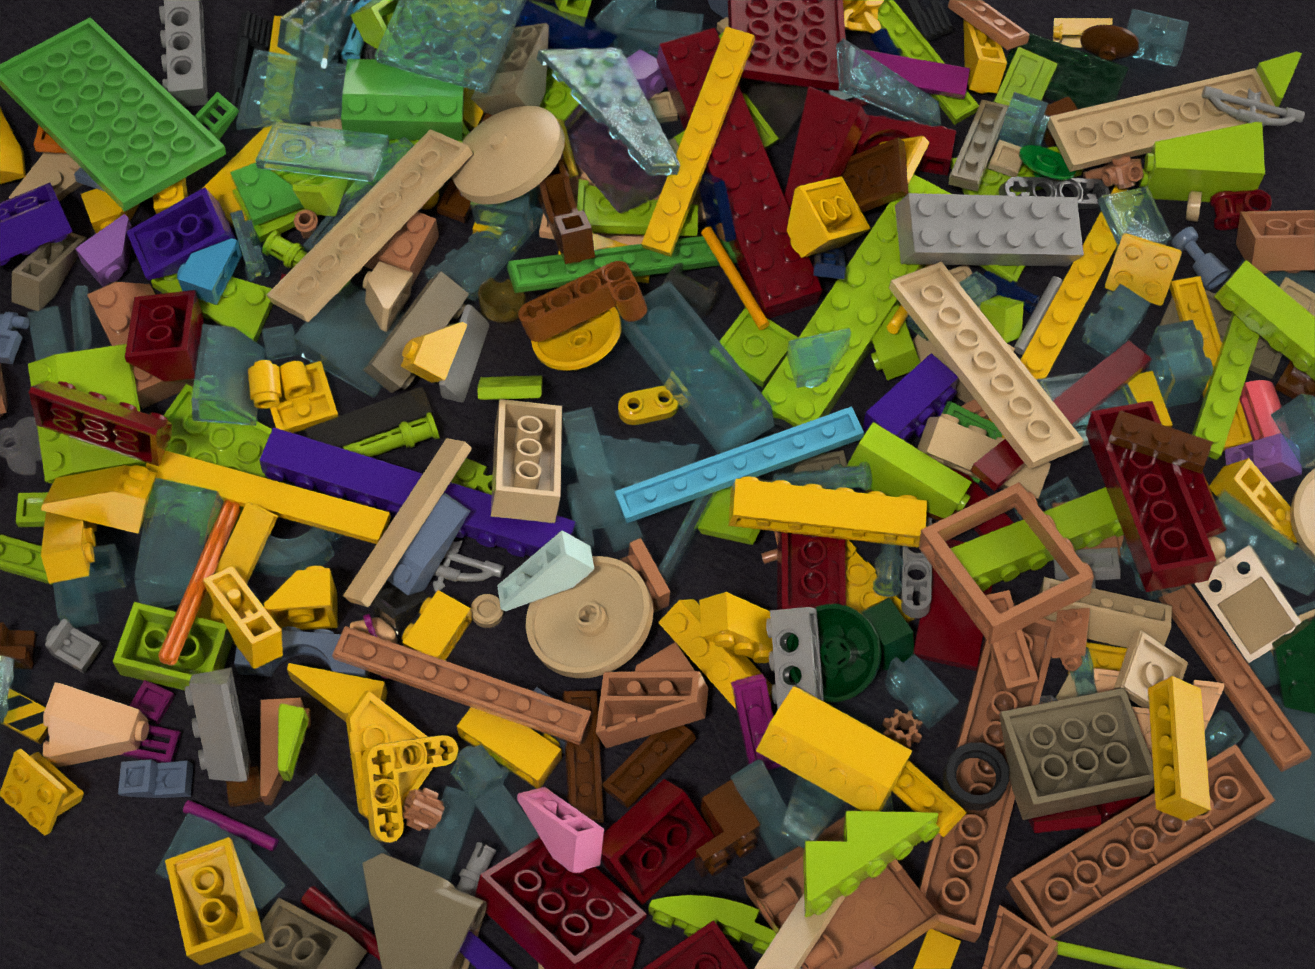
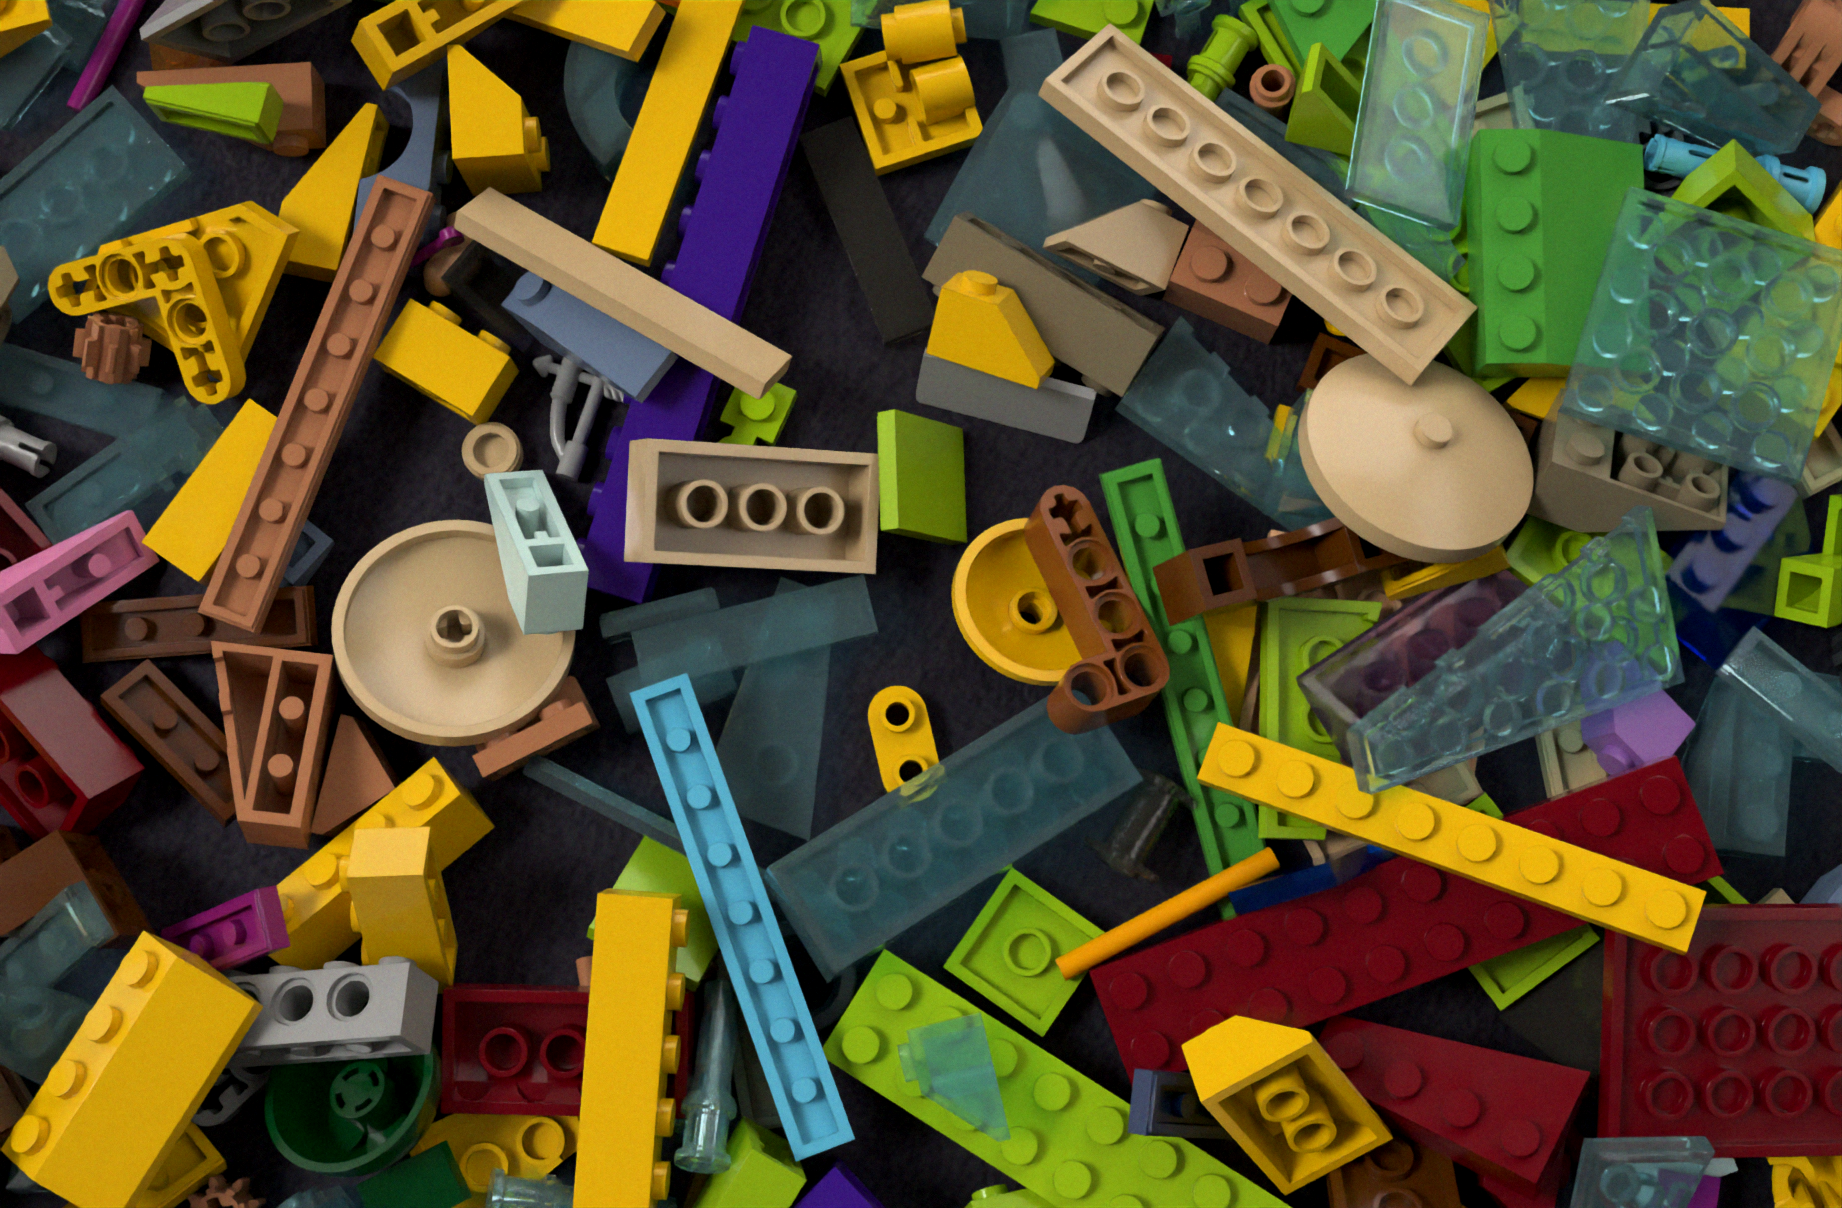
camera: 90 degrees right, 15 degrees up
lime pin [343,412,440,457] -> none
clear yellow hair [478,277,526,322] -> none

